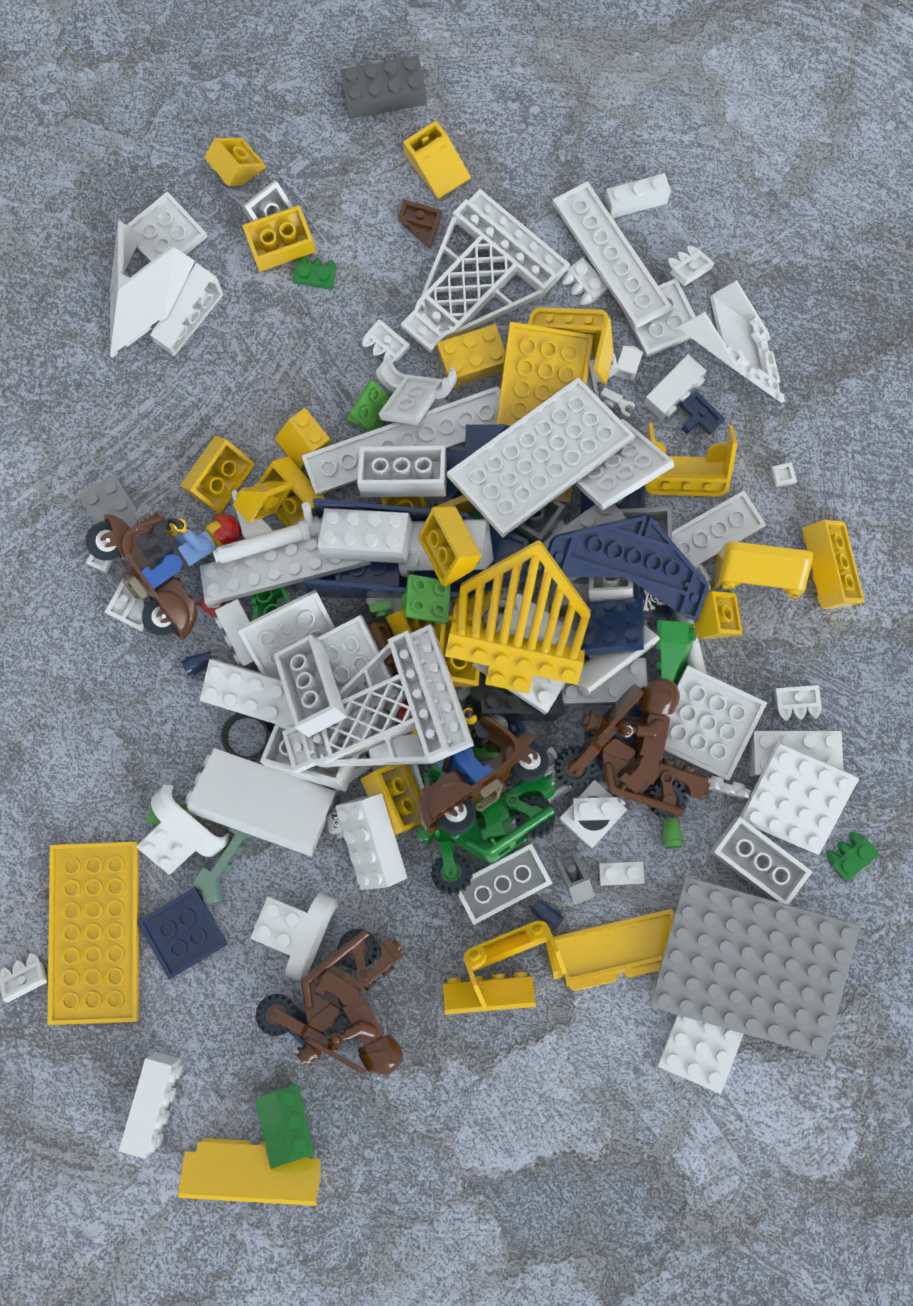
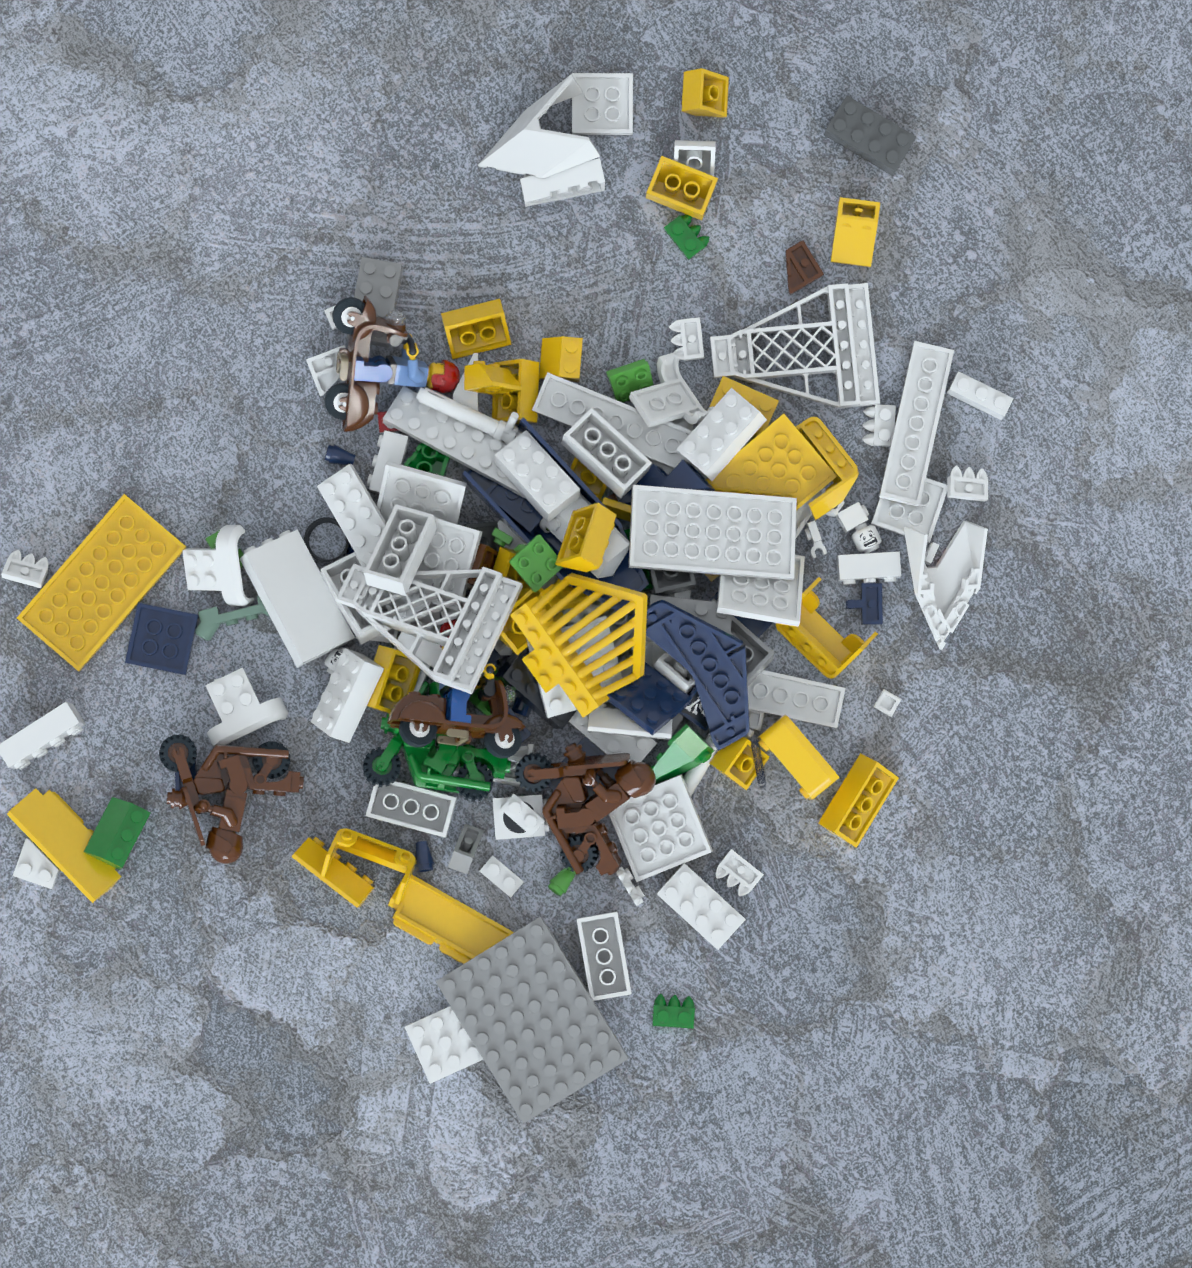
camera: 35 degrees right, 5 degrees up
white plate [740,742,859,855] -> none
none -> white wing [13,838,60,889]
none -> white brick [676,388,767,481]
none -> piece [750,736,766,787]
none -> white head [851,523,882,554]

